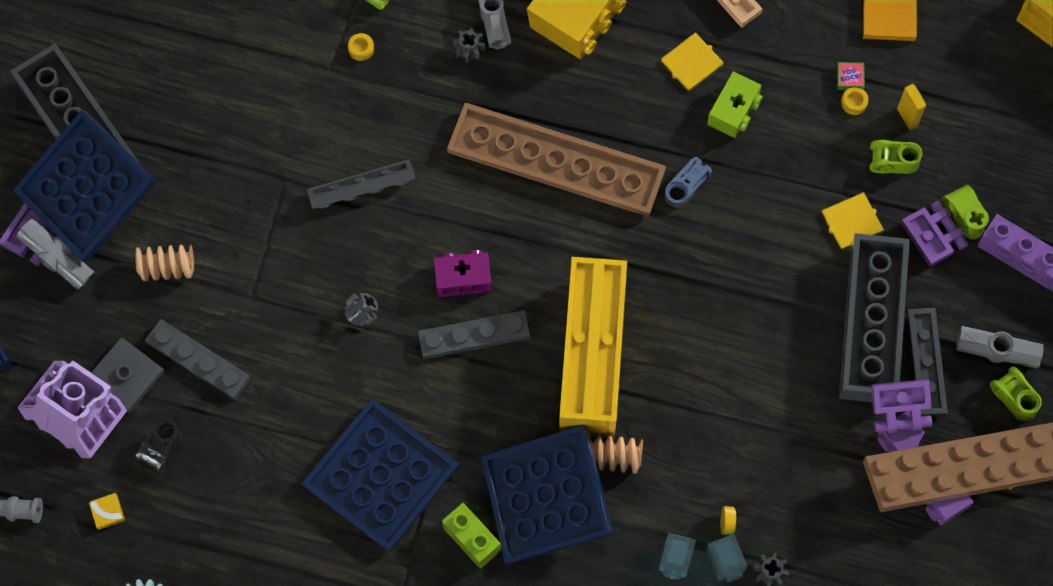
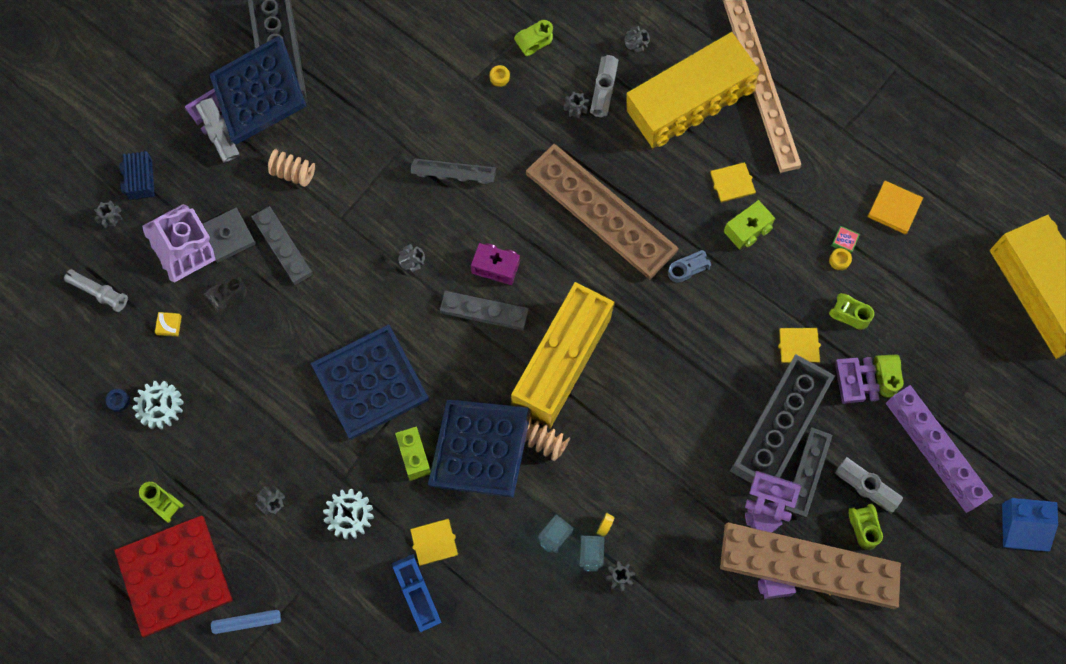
camera: 20 degrees right, 0 degrees up
yellow tile [897,84,926,131] -> none

